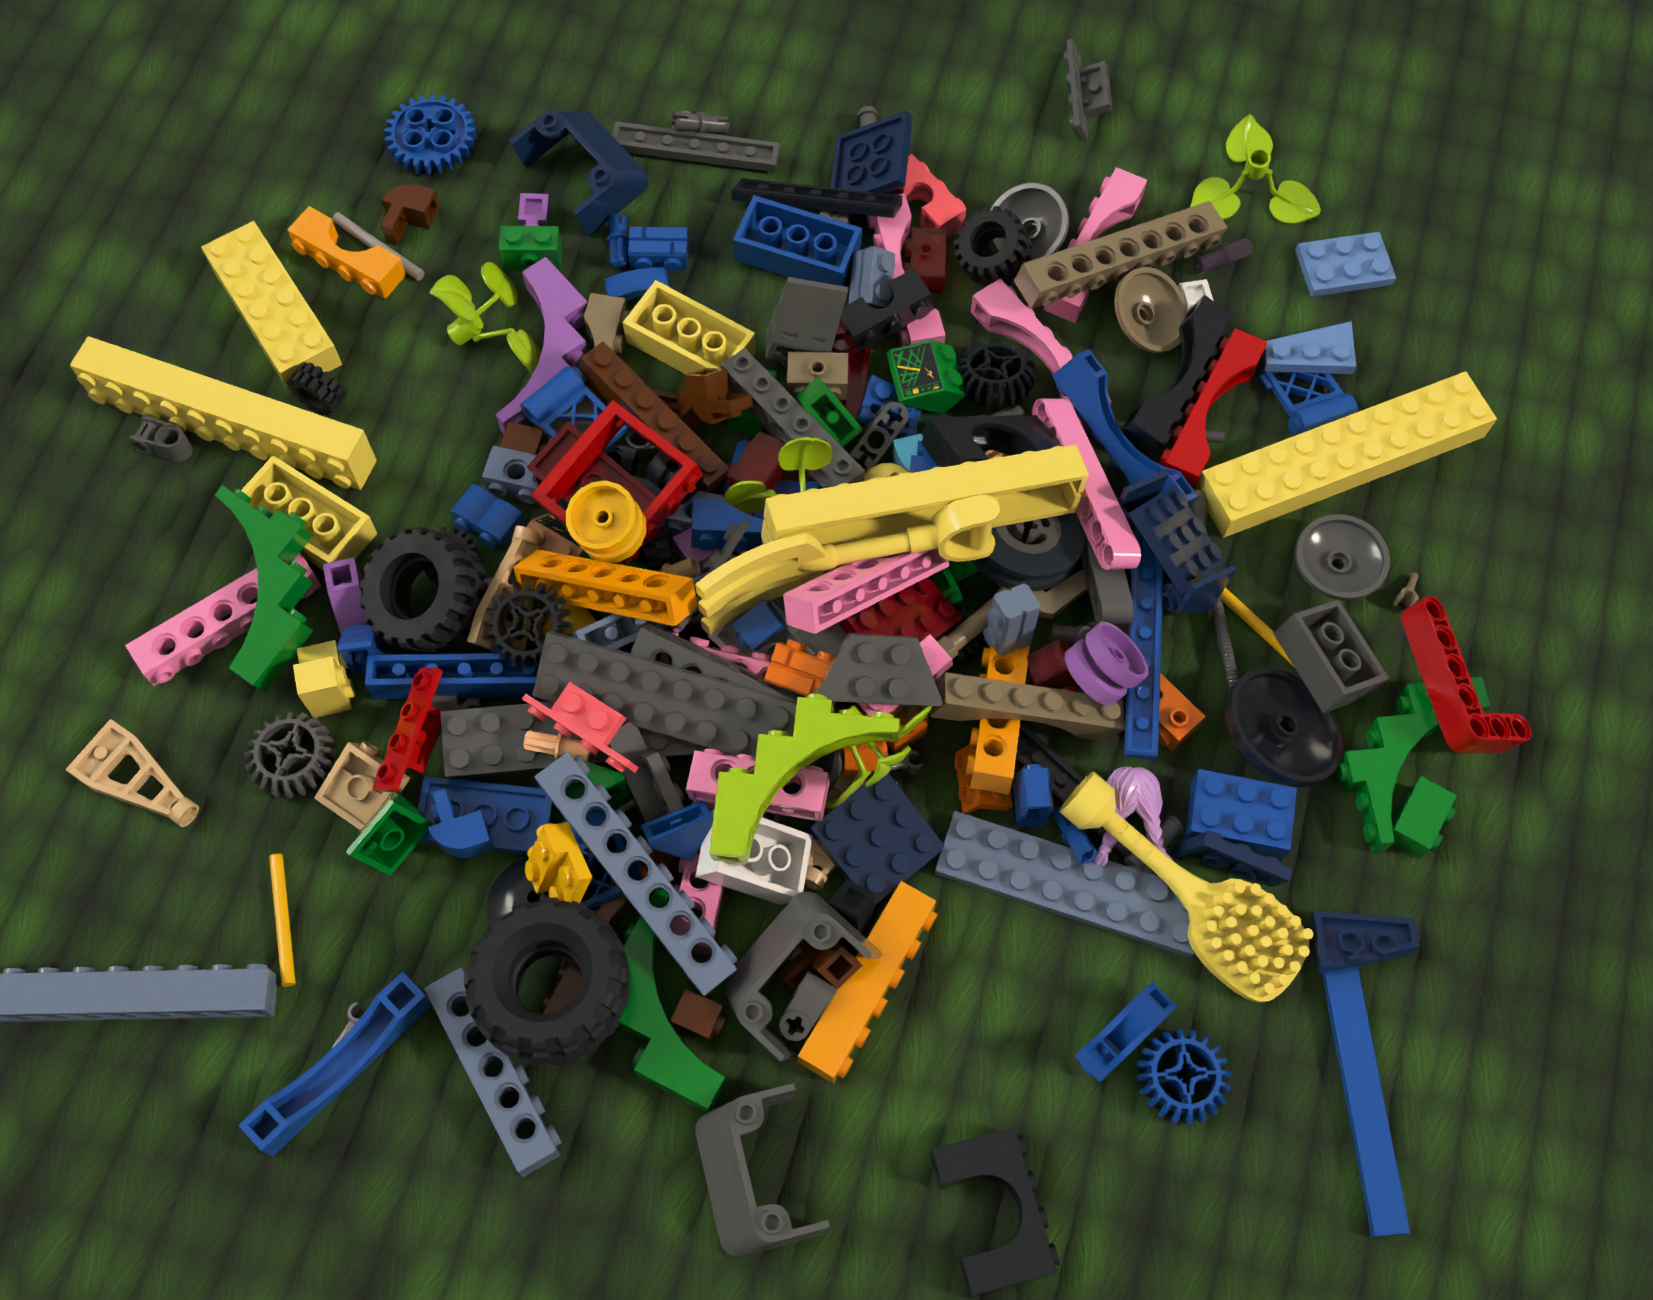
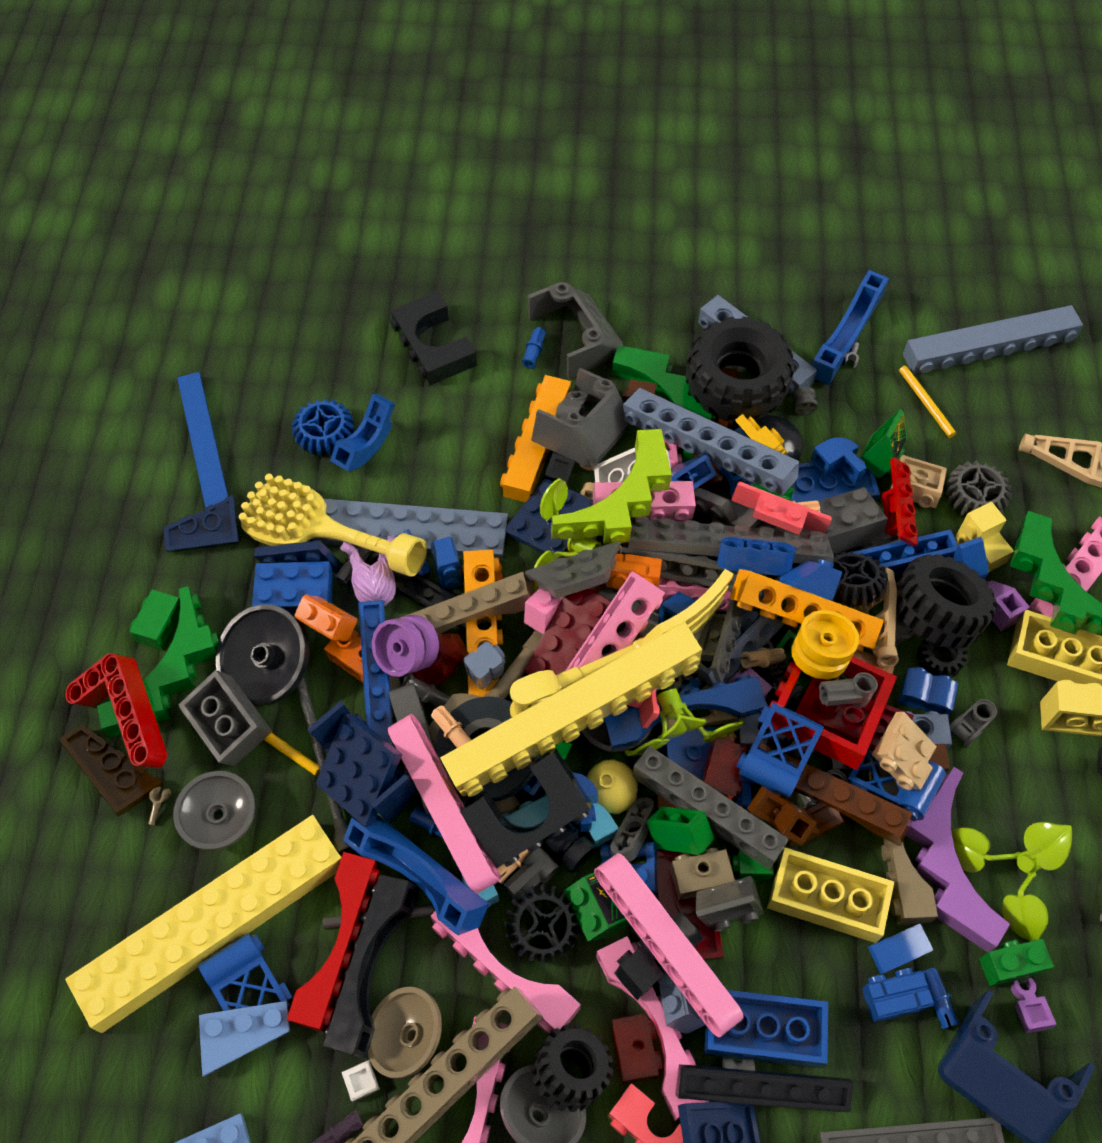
camera: 170 degrees right, 5 degrees down
none -> dark brown wing [59,724,164,817]
none -> orange brick [294,595,357,641]
none -> light nougat axle [431,705,471,748]
none -> blue axle [522,327,546,369]
none -> bright pink beam [594,853,743,1037]
none -> blue beam [717,537,796,576]
none -> blue piece [736,702,824,799]
none -> blue slope [779,559,842,601]
none -> dark grey wheel [792,387,818,415]
none -> dark grey piece [819,672,878,708]
none -> tan plate [872,712,937,790]
none -> dark grey piece [950,699,997,748]

